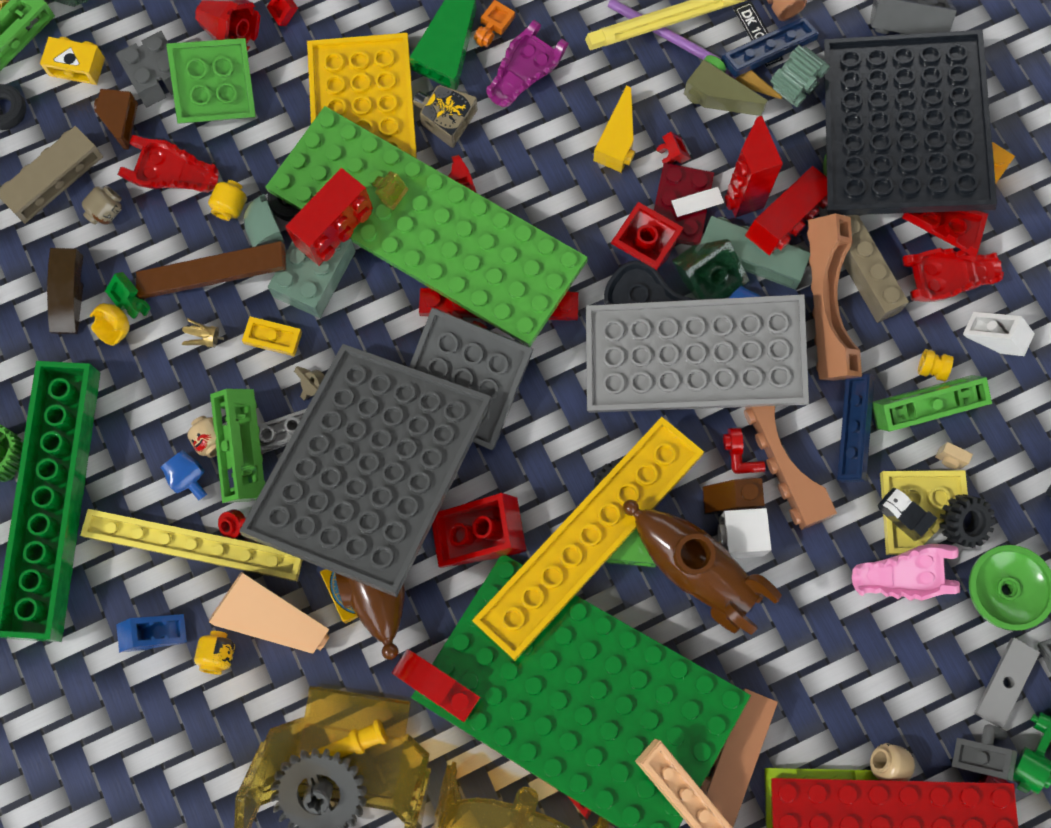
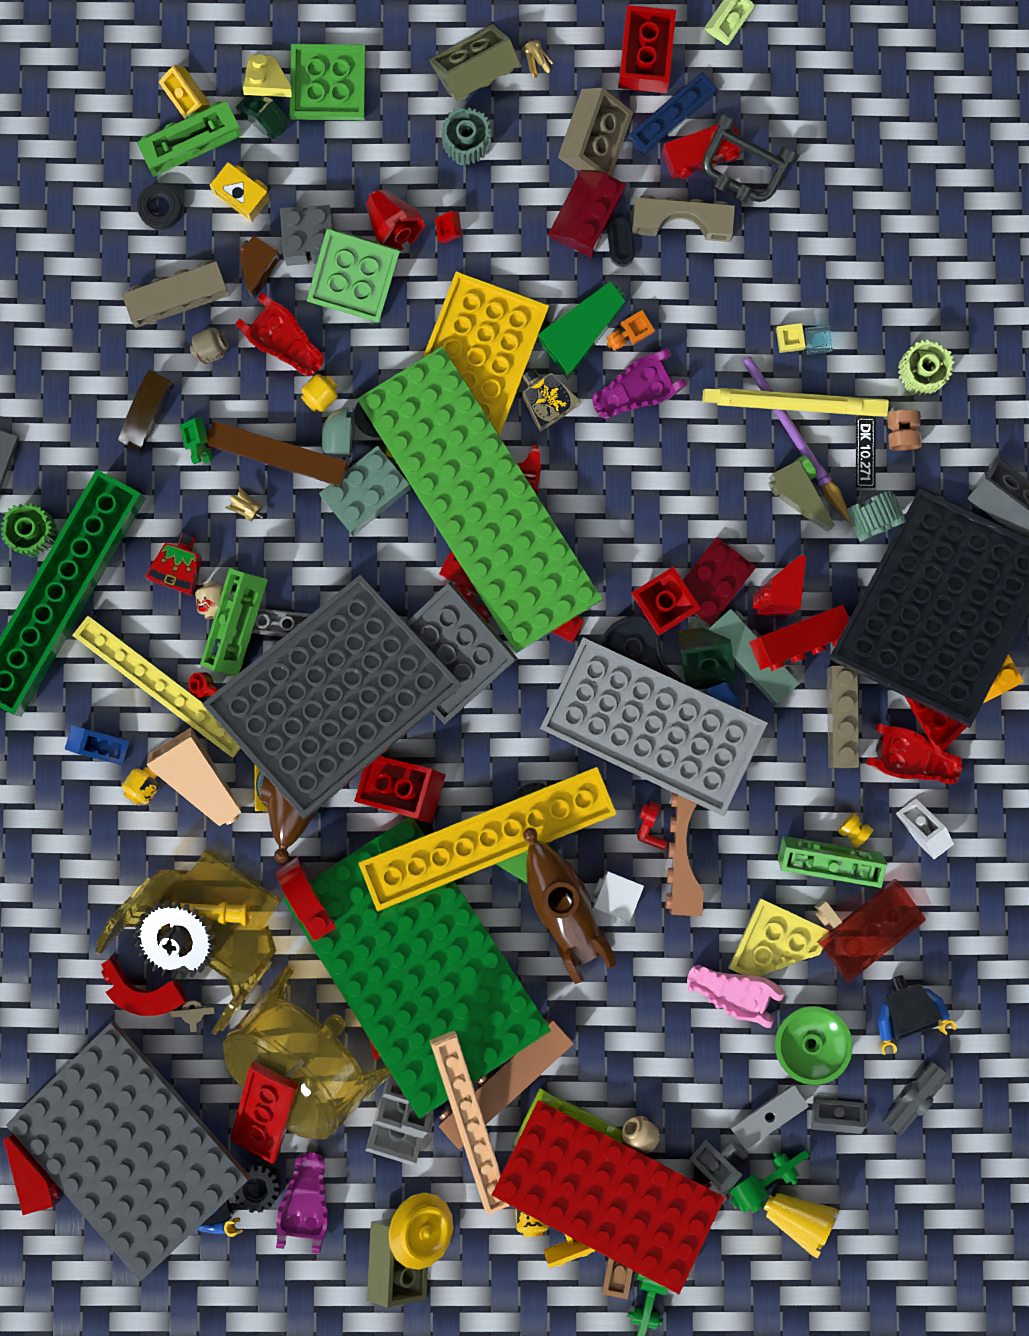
camera: 20 degrees right, 10 degrees up
yellow hair [90,303,130,346] -> none
blue piece [160,450,207,501] -> none
yellow plate [242,316,302,357] -> none
red brick [285,168,373,266] -> none
dark tan piece [294,366,325,401] -> none
clear yellow tile [372,171,409,210] -> none
yellow slope [593,85,635,173] -> none
red tile [656,131,691,164] -> none
white sticker [672,187,724,217] -> none
reddish brown slope [702,478,765,514] -> none
dark blue tile [721,17,819,77] -> none
nougat arch [807,213,862,381] -> none
dark blue tile [837,373,875,483] -> none
black leg [877,488,938,541] -> none
black tyre [939,494,995,548] -> none
none -> torso [145,533,202,597]
none -> clear red tile [817,879,926,983]

